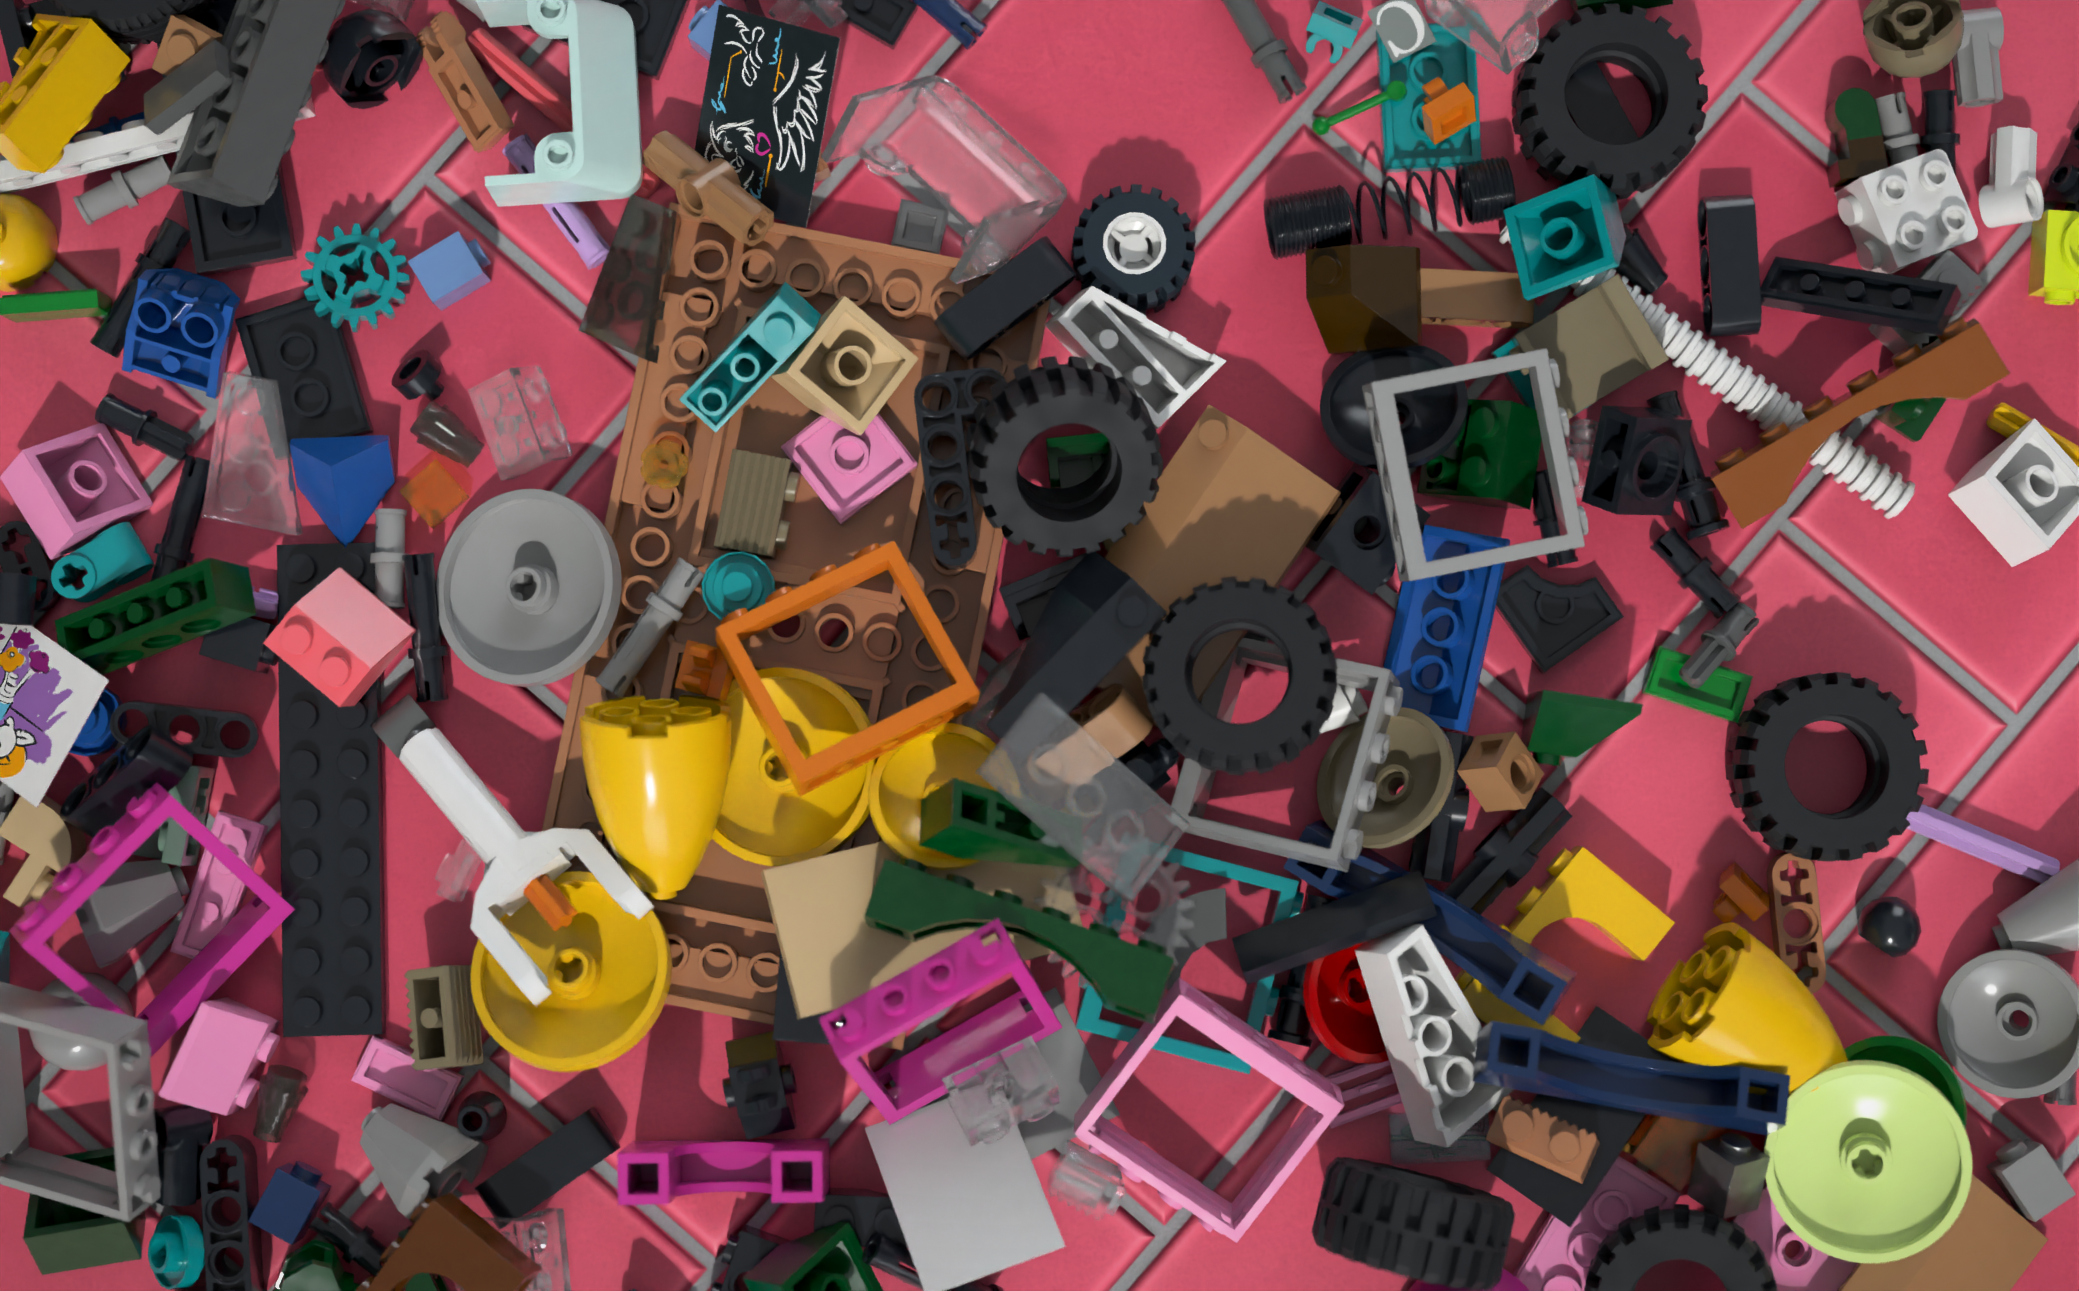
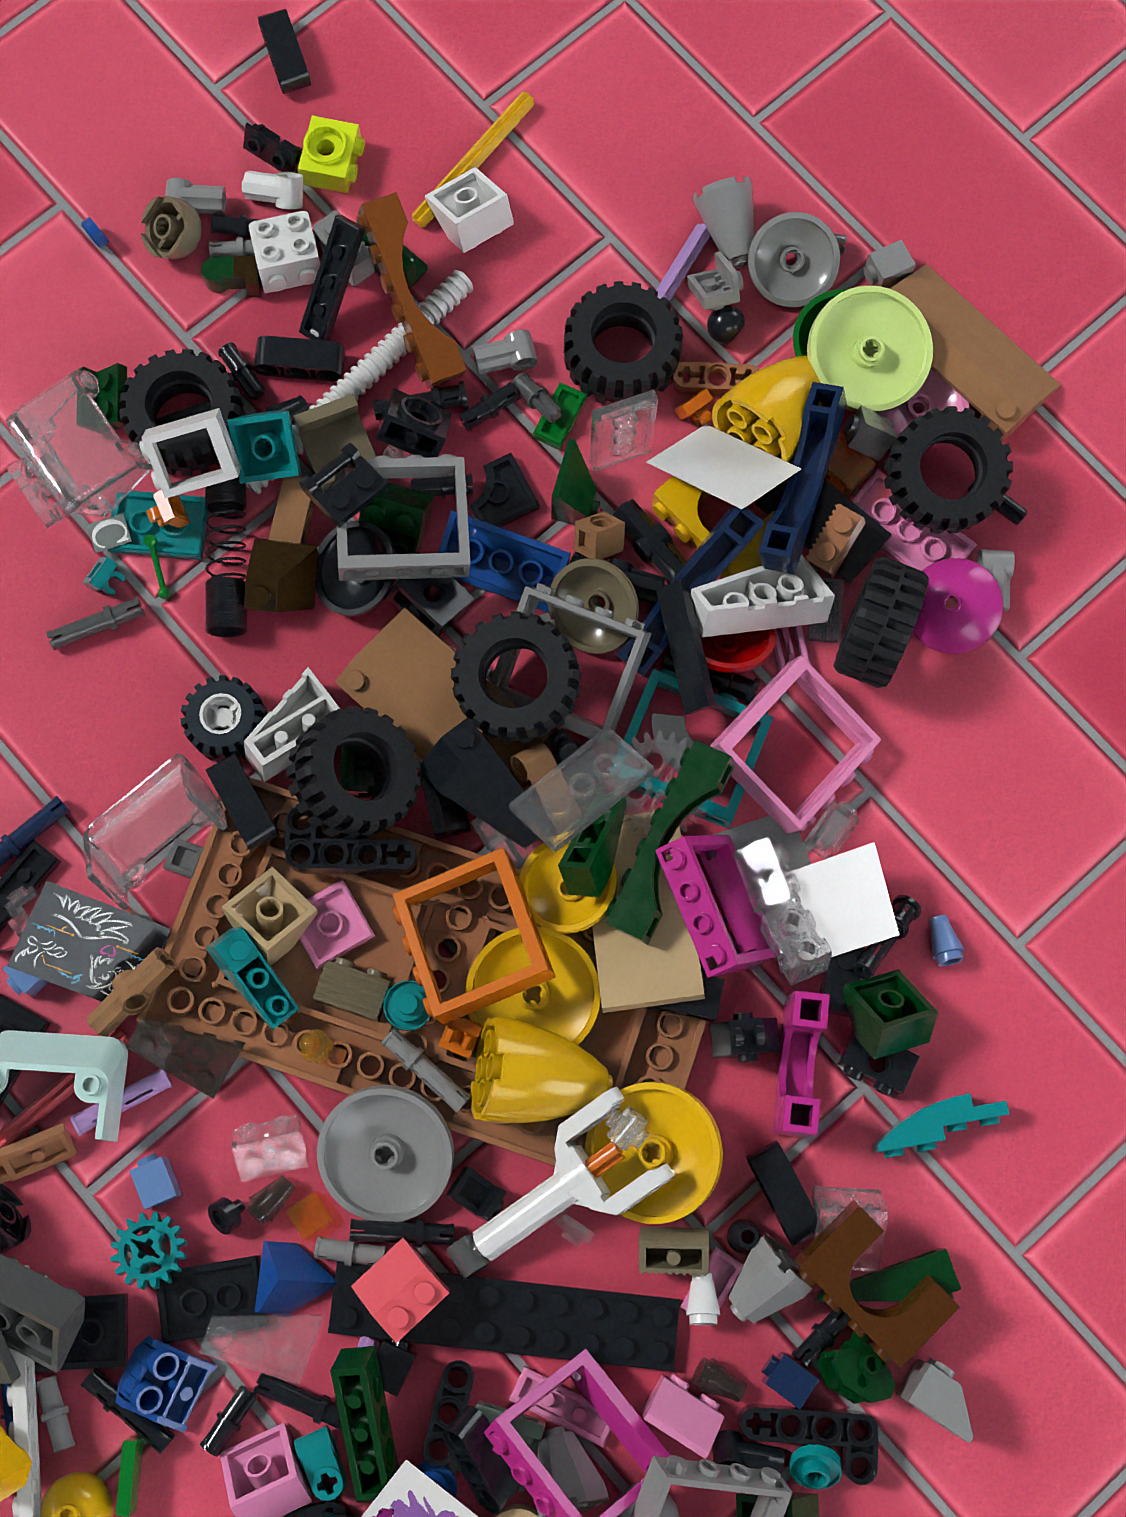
camera: 80 degrees left, 10 degrees down
none -> white window [139,408,241,498]
none -> black axle [218,342,265,400]
none -> black plate [299,443,388,528]
none -> black bracket [446,1166,506,1221]
none -> light grey piece [473,330,538,375]
none -> clear tile [589,390,658,471]
none -> clear gear [605,1106,649,1151]
none -> white sticker [646,424,801,509]
none -> white cone [686,1273,721,1326]
none -> light grey bracket [687,251,743,310]
none -> clear brick [760,901,832,986]

